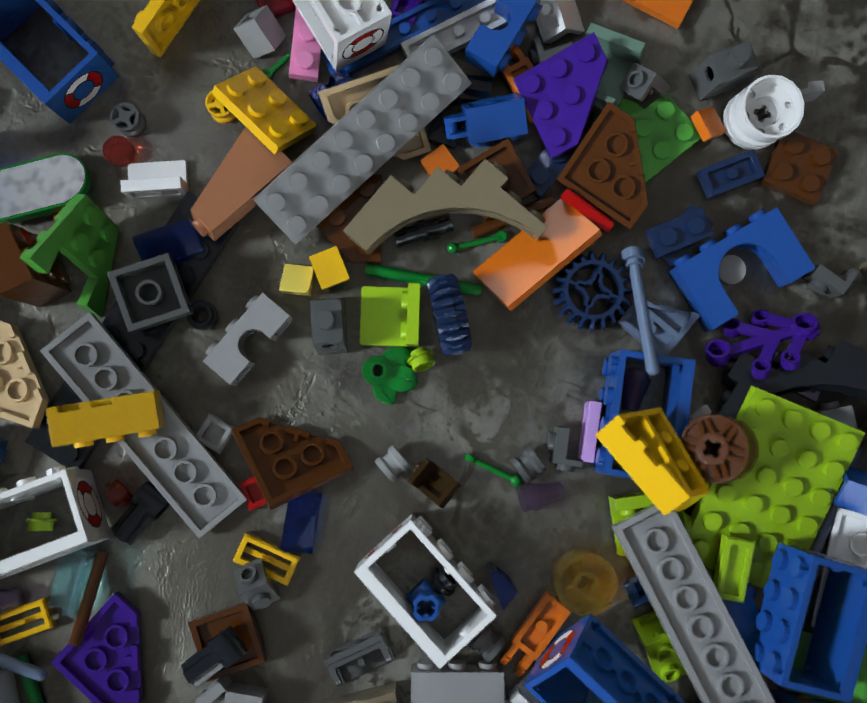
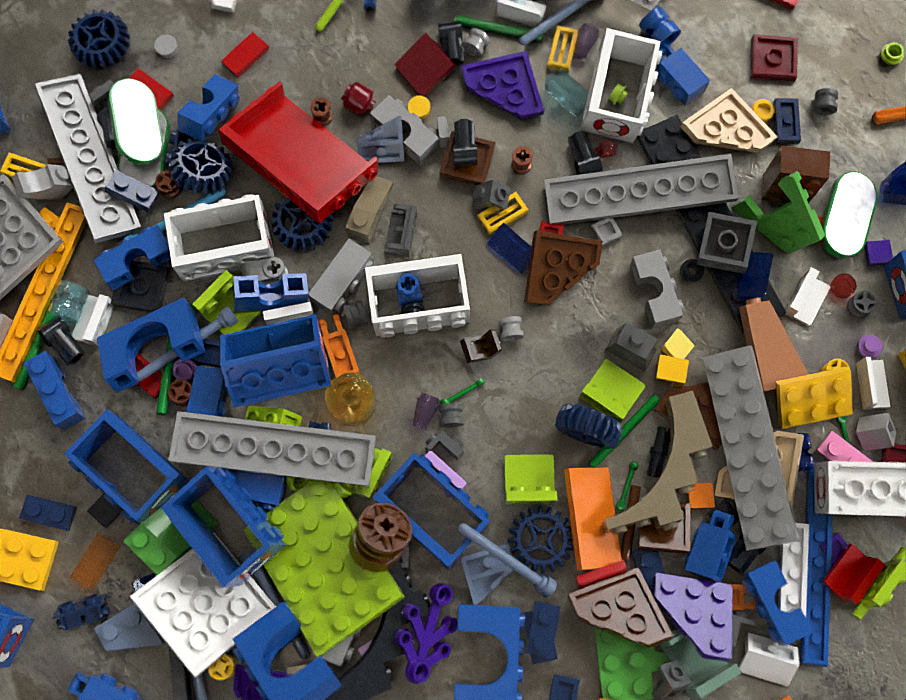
camera: 125 degrees right, 10 degrees down
yellow wedge [46,390,166,448] -> none
reddish brown bar [68,551,109,646] -> none
green plate [361,347,419,405] -> none
lime plate [407,347,436,372] -> none
clear blue slope [487,562,518,610] -> none
yellow wedge [595,407,711,516] -> none
cone [621,367,652,412] -> none
lime tile [713,534,756,603] -> none
light grey tile [719,255,746,286] -> none
none -> lime bracket [505,454,557,505]
none -> copper bush [511,146,533,175]
none -> white panel [856,357,890,410]
none -> medium lavender plate [857,335,883,359]
none -> dark purple tile [864,240,893,266]

